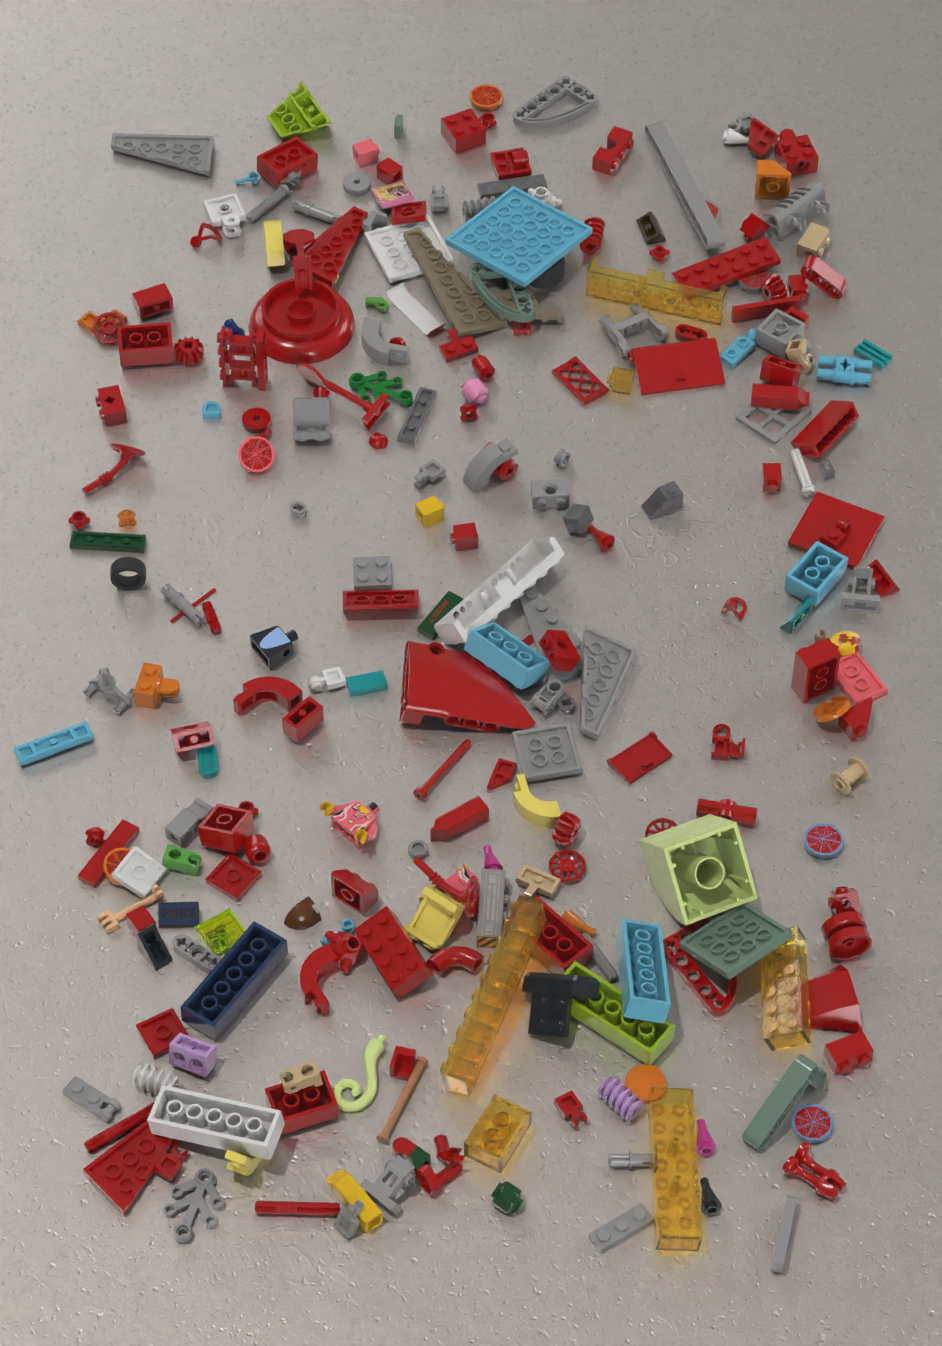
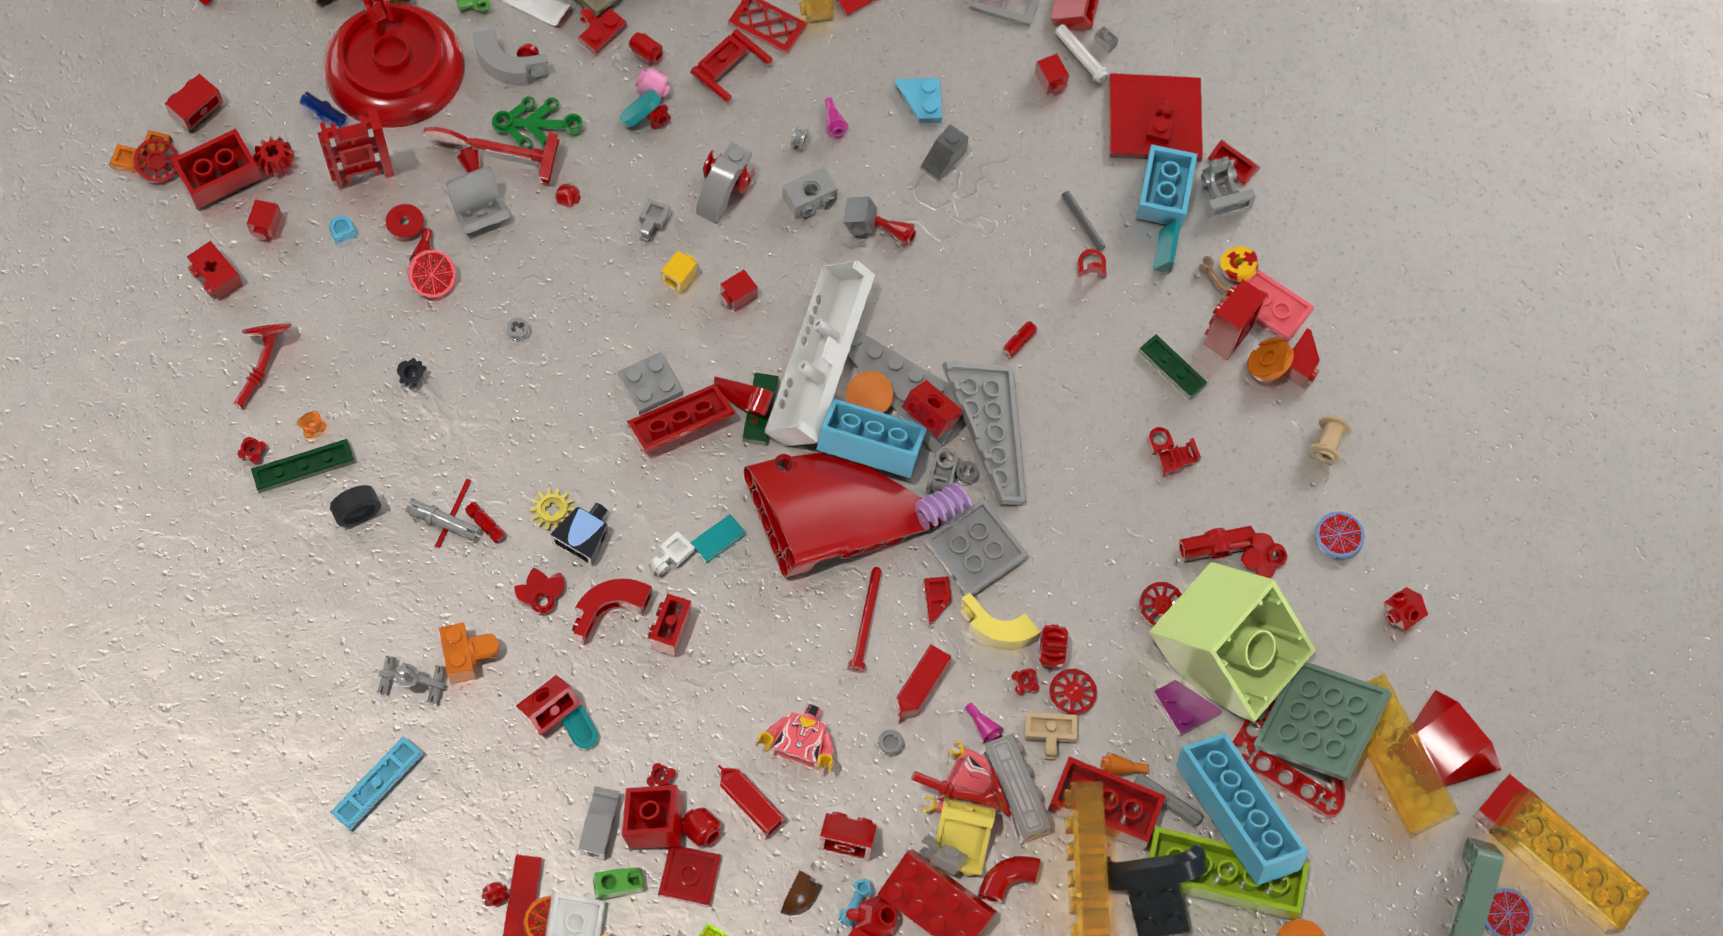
camera: 30 degrees left, 15 degrees up
flat silver tile [397,387,437,446] -> none
red door [606,731,673,784] -> none
red wheel [821,911,872,960] -> none
none -> red brick [246,199,282,240]
none -> black animal [397,358,427,387]
none -> red plate [514,568,564,614]
none -> light yellow gear [530,488,575,530]
none -> teal tile [619,90,661,127]
none -> red plate [690,29,773,102]
none -> red piece [714,376,774,417]
none -> red piece [717,764,785,839]
none -> dark pink cone [824,97,849,137]
none -> orange tile [845,371,895,414]
none -> medium azure wing [895,78,942,123]
none -> lavender piece [915,483,972,530]
none -> light grey plate [919,835,968,875]
none -> red piece [1003,321,1037,356]
none -> red plate [1012,668,1039,695]
none -> dark grey bar [1061,190,1106,251]
none -> dark green tile [1138,334,1207,400]
none -> magenta wing [1153,680,1222,737]
none -> red plate [1240,532,1287,578]
none -> clear yellow brick [1488,789,1650,935]

